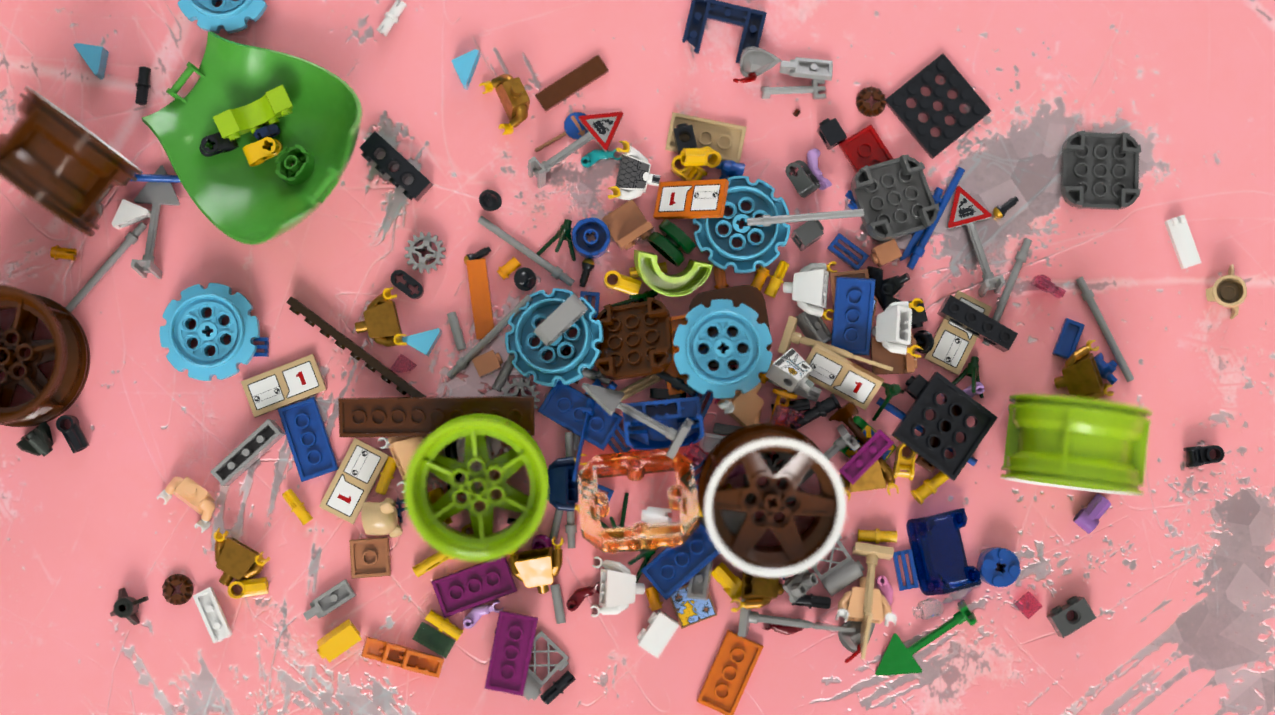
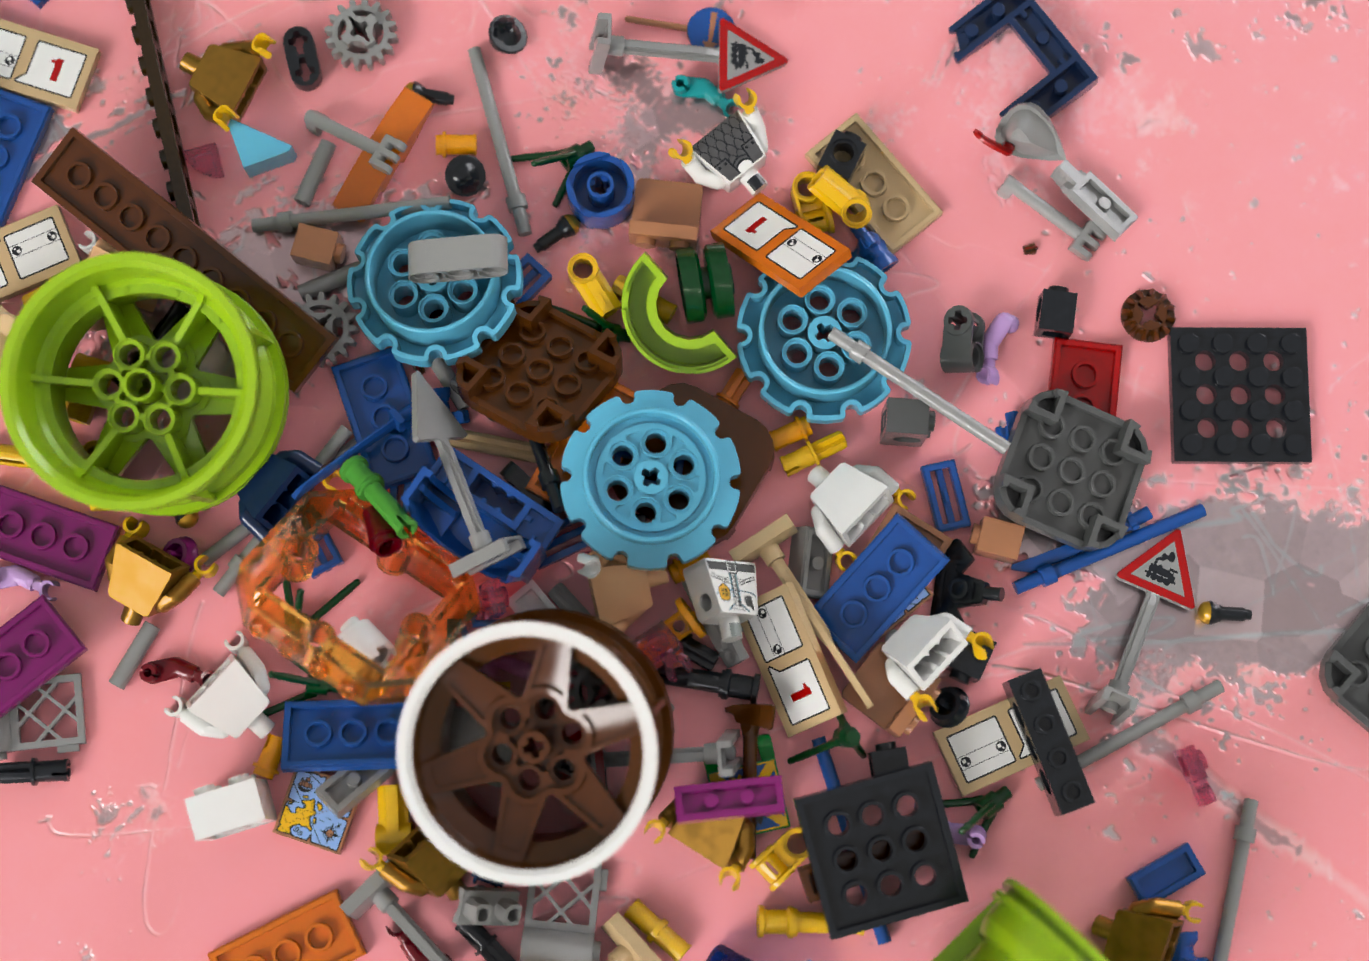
camera: 40 degrees right, 5 degrees down
none -> light grey hinge [304,109,408,175]
none -> bright green pin [339,455,418,539]
none -> dark red cone [362,505,402,557]

